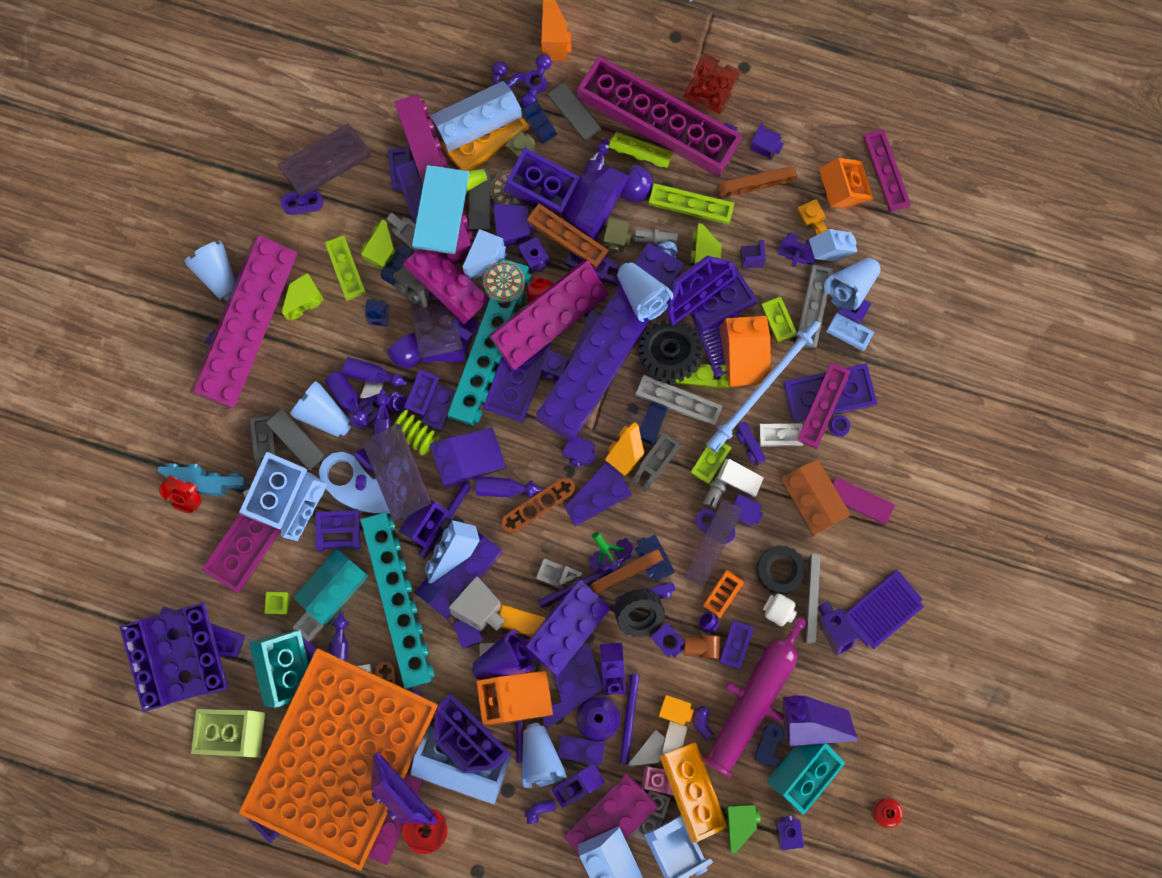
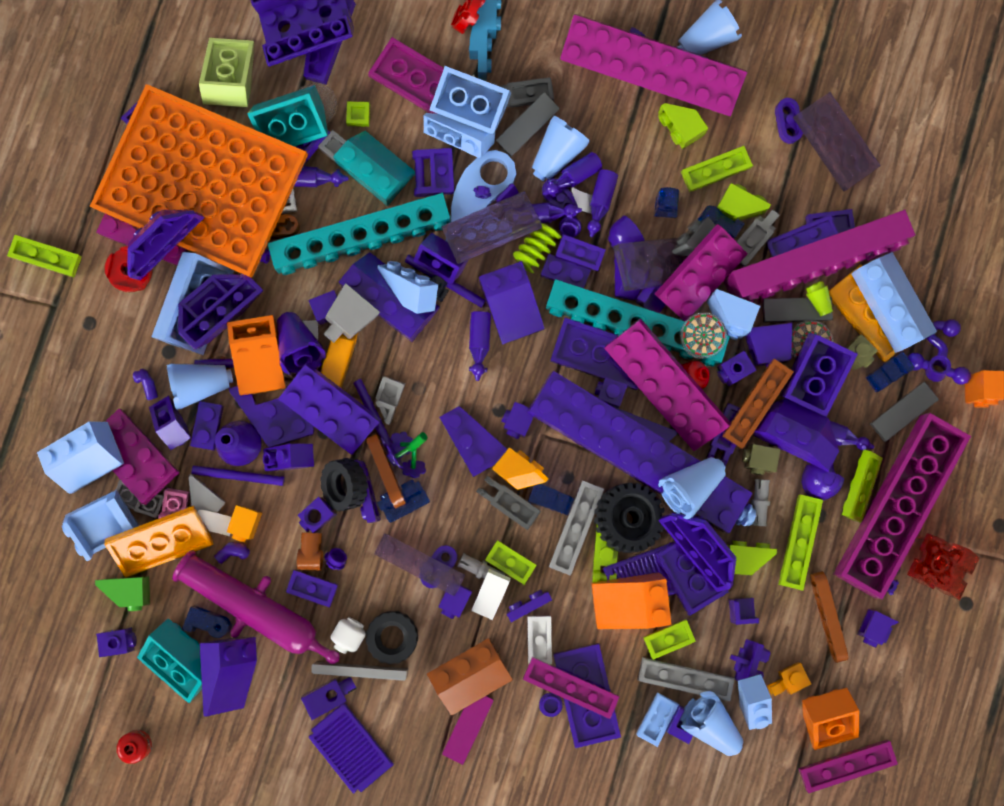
camera: 85 degrees right, 5 degrees up
medium azure tile [412,165,469,254] -> none
dark orange beam [502,478,575,534] -> none
orange slope [702,568,744,618] -> none
light blue bar [706,321,820,453] -> none

